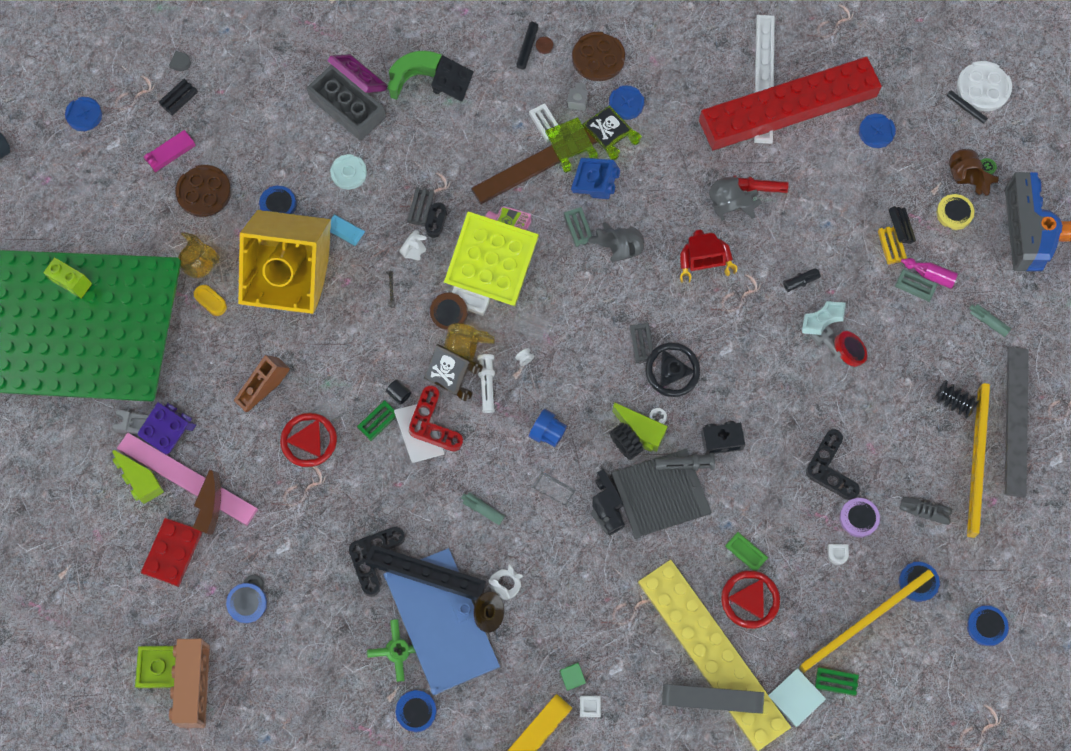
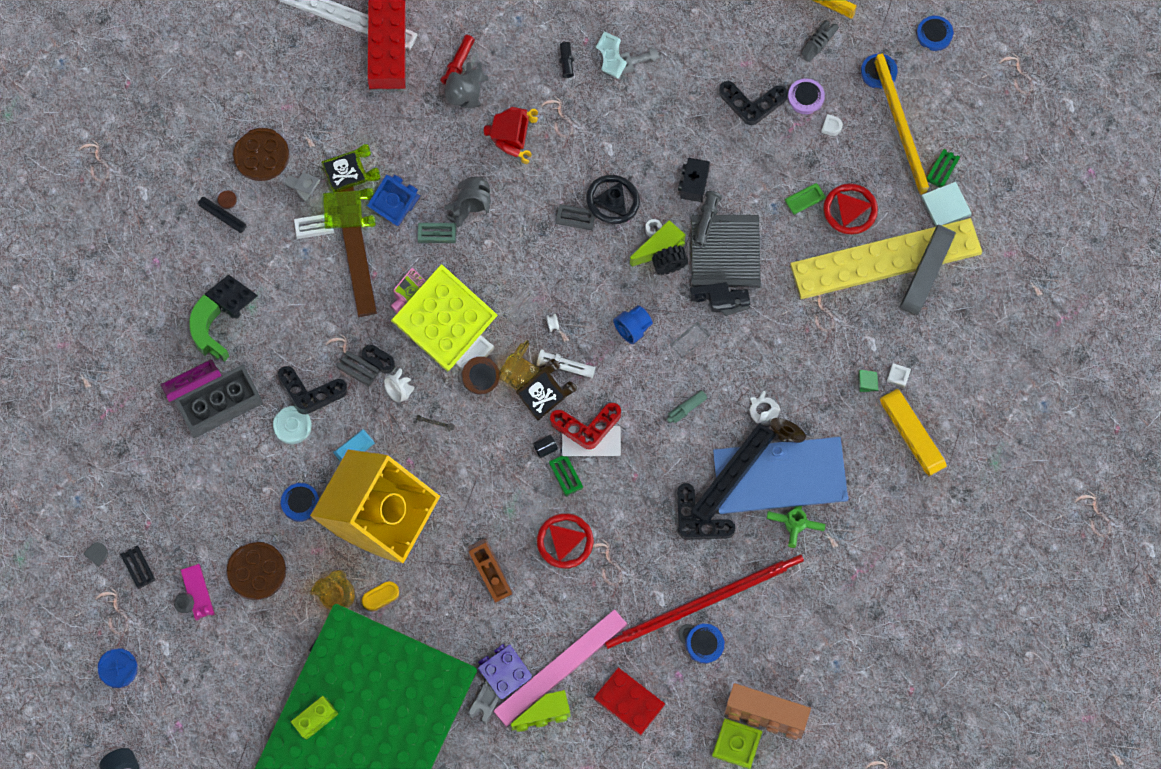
camera: 70 degrees left, 0 degrees up
reddish brown slope [193,469,221,535] -> none
tile [395,690,437,733] -> none
blue tile [609,85,644,120] -> none
red tile [834,331,868,367] -> none
none -> dark grey tile [175,593,194,613]
none -> black beam [278,366,347,414]
none -> red axle [605,554,804,649]

